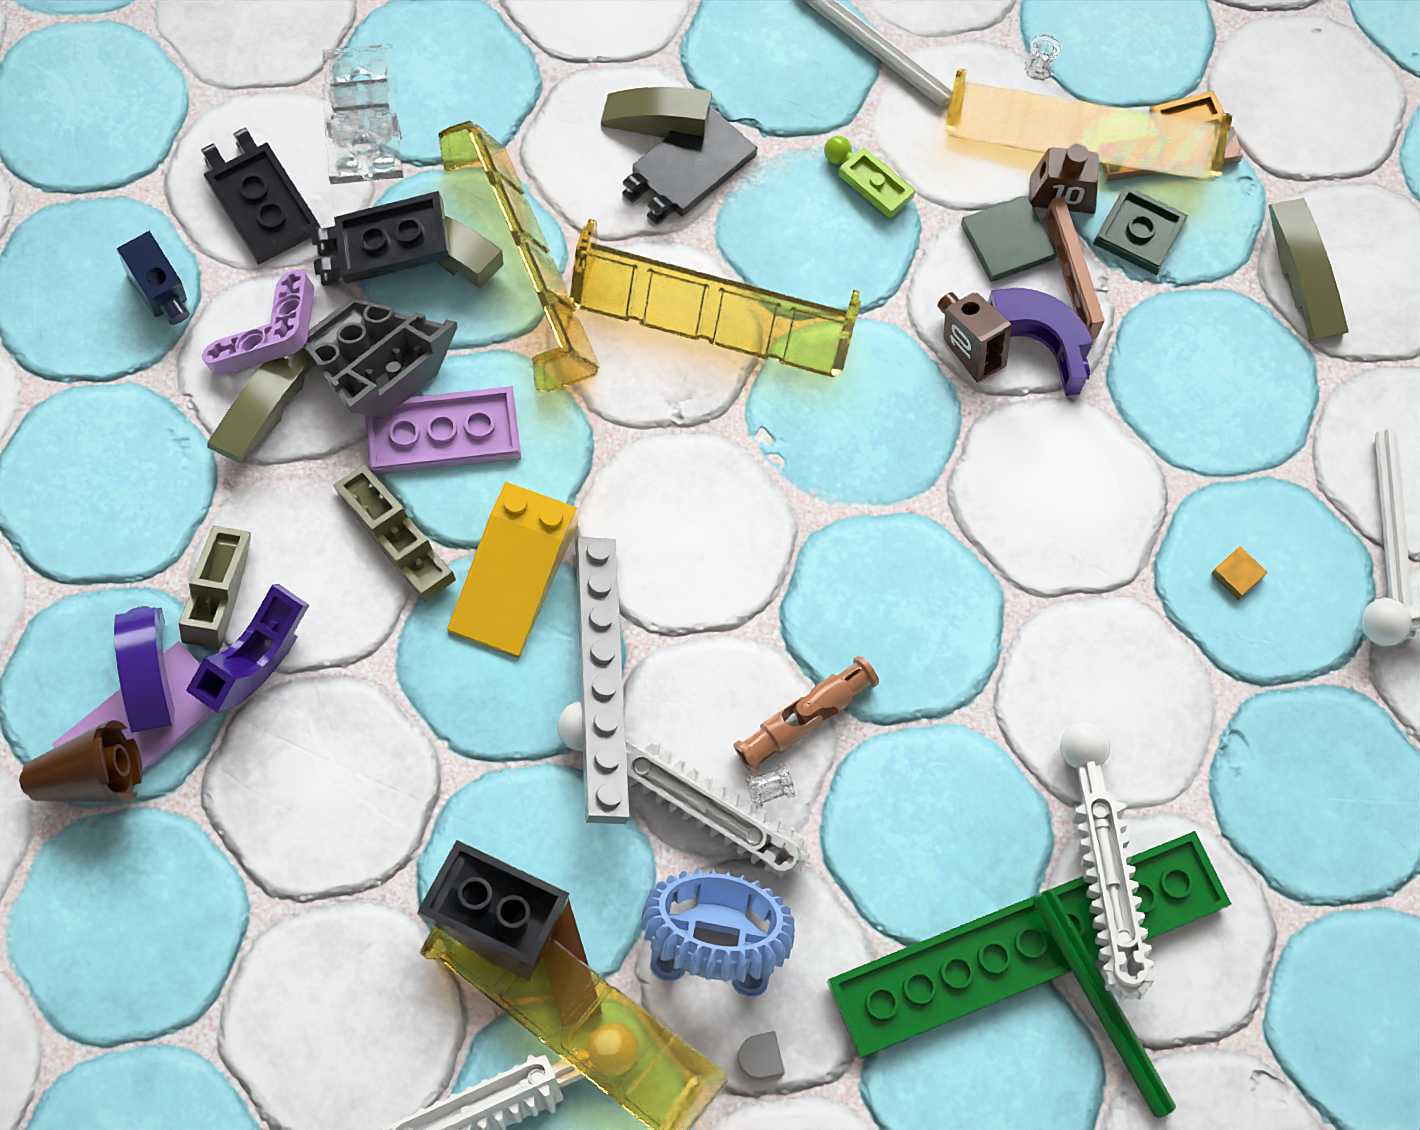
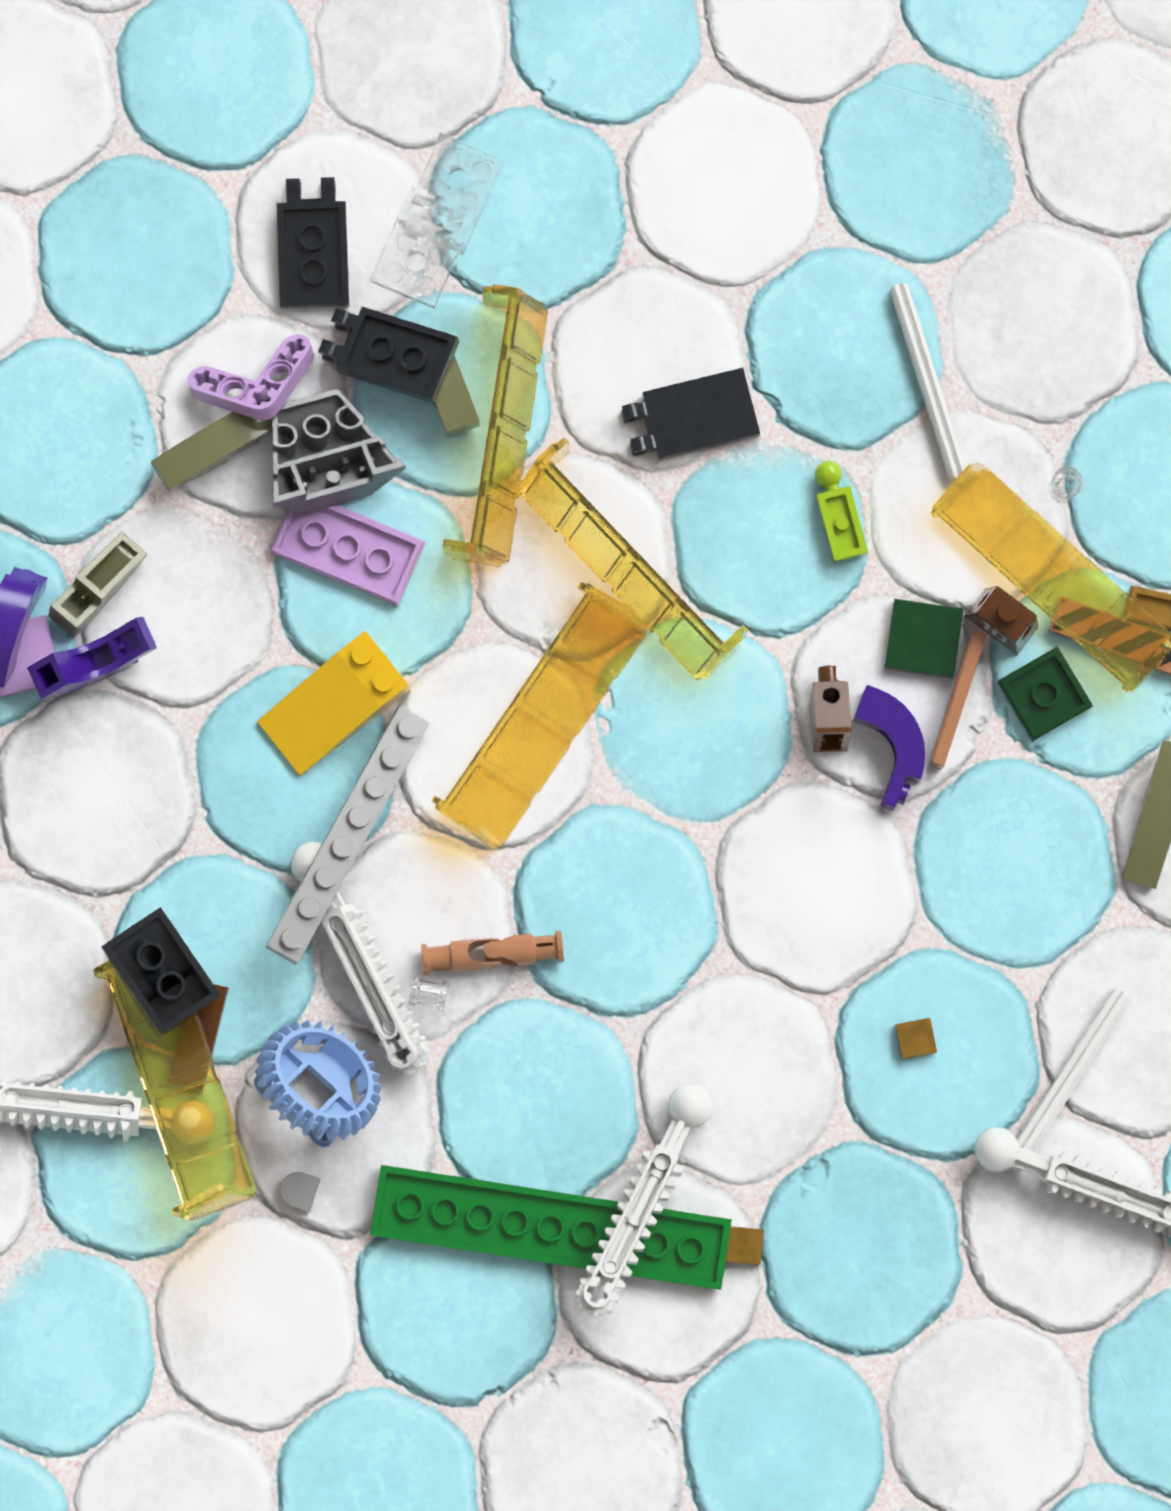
camera: 35 degrees right, 15 degrees up
dark blue torso [116,230,190,325] -> none
olive slope [333,464,456,602] -> none
olive slope [601,87,712,138] -> none
green axle [1033,889,1176,1118] -> none
none -> clear yellow piece [431,582,647,850]
none -> pearl gold tile [726,1226,764,1265]

